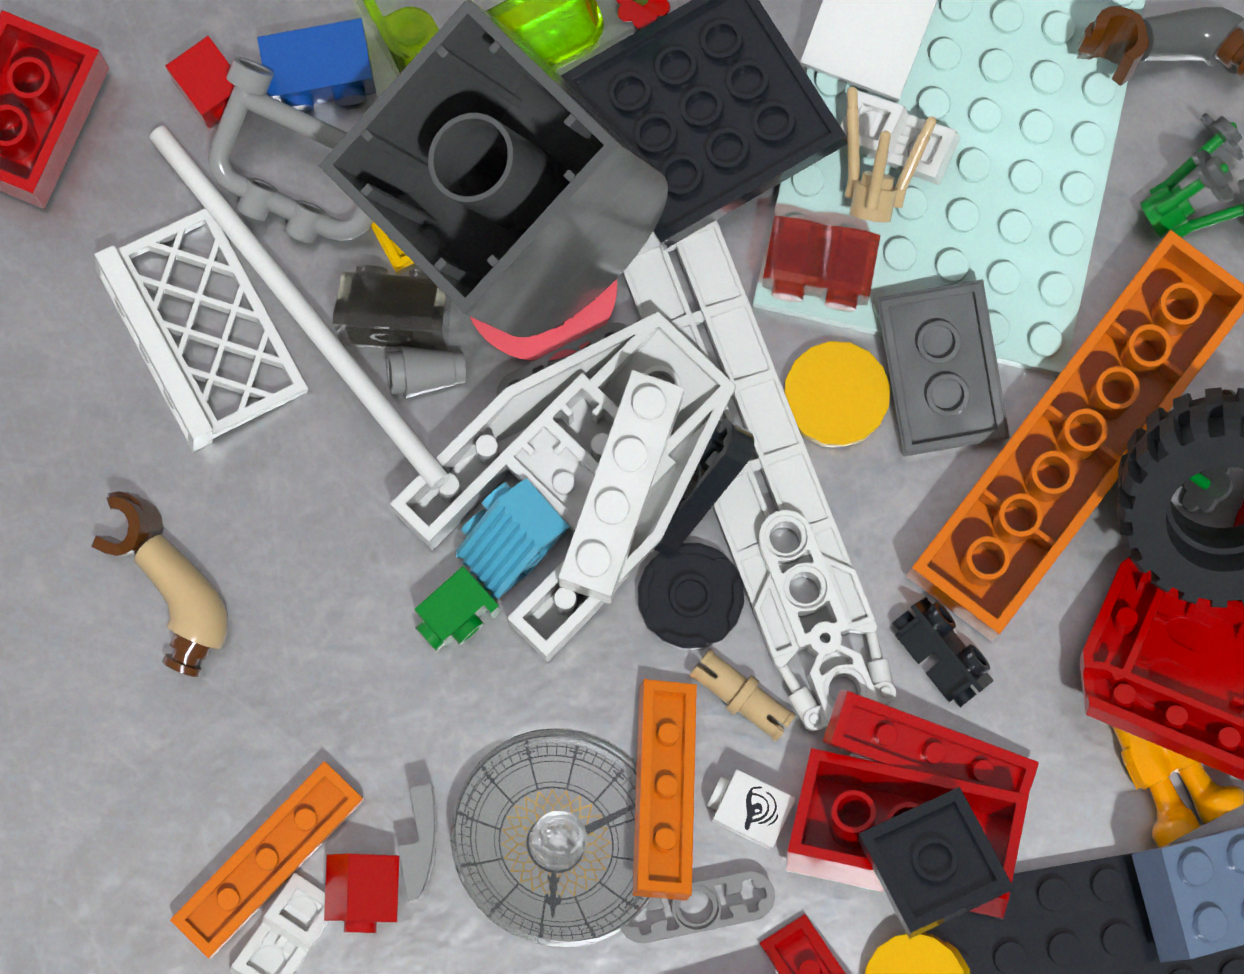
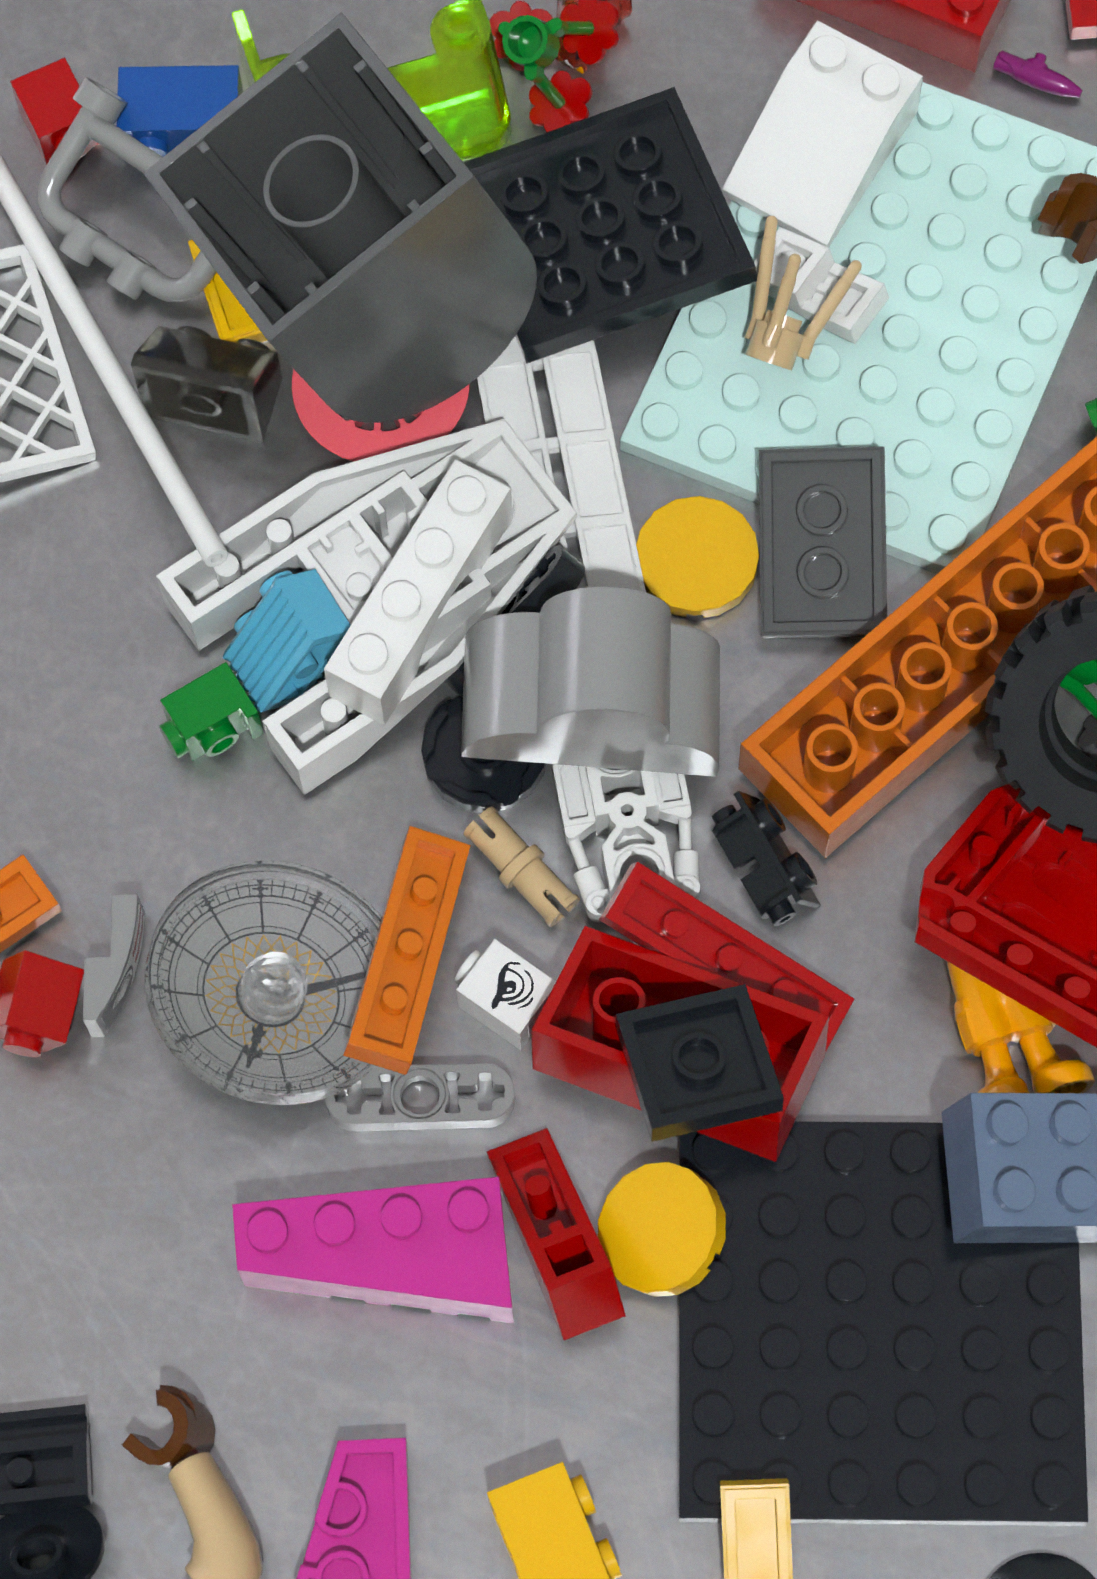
camera: 15 degrees right, 10 degrees down
light grey cone [386,346,466,399] -> none
clear red brick [762,216,881,312] -> none
none -> light grey brick [461,587,720,777]

